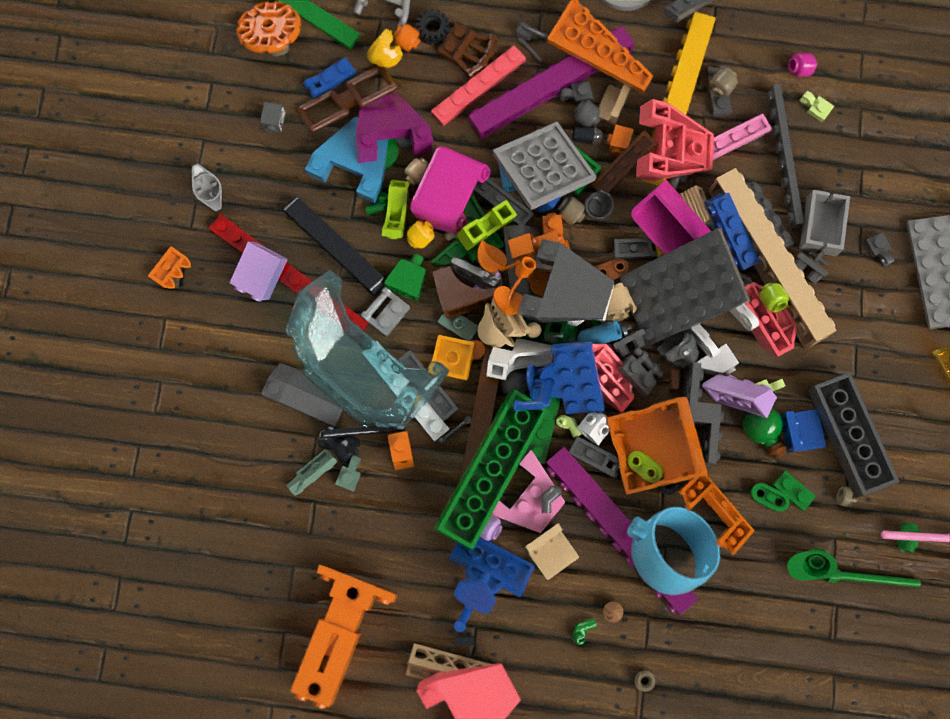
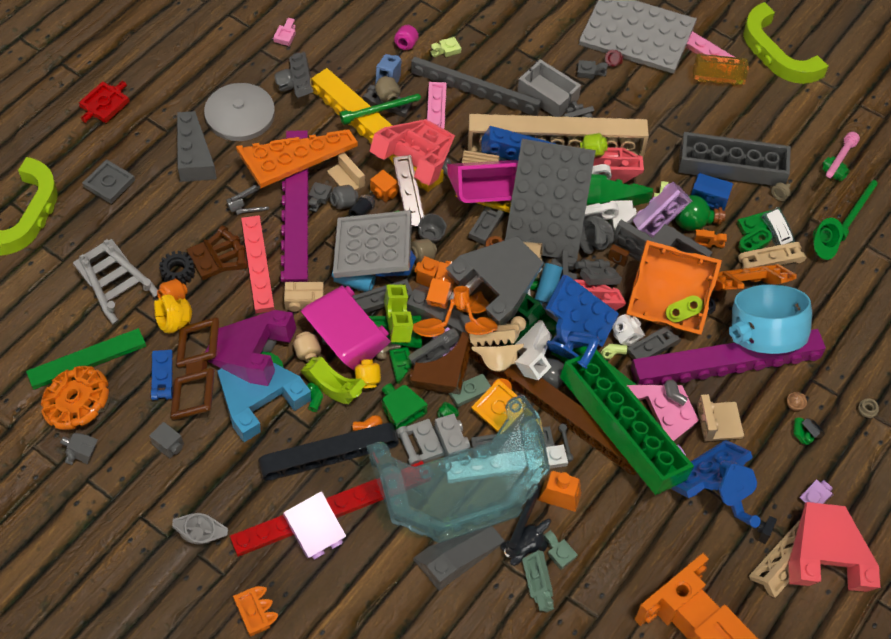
camera: 60 degrees left, 20 degrees down
none -> dark grey piece [60,433,98,465]
none -> tan brick [284,282,324,312]
none -> green piece [339,94,421,125]
none -> orange arm [352,415,383,431]
none -> medium blue torso [376,54,402,84]
none -> light grey brick [435,414,470,462]
none -> green tile [437,402,459,418]
none -> green wedge [586,174,653,211]
none -> dark red tile [605,49,623,67]
none -> orange plate [693,229,727,248]
none -> tan plate [738,242,806,269]
none -> slope [762,207,795,246]
none -> lavender bracket [800,479,834,504]
none -> black tile [802,418,825,439]

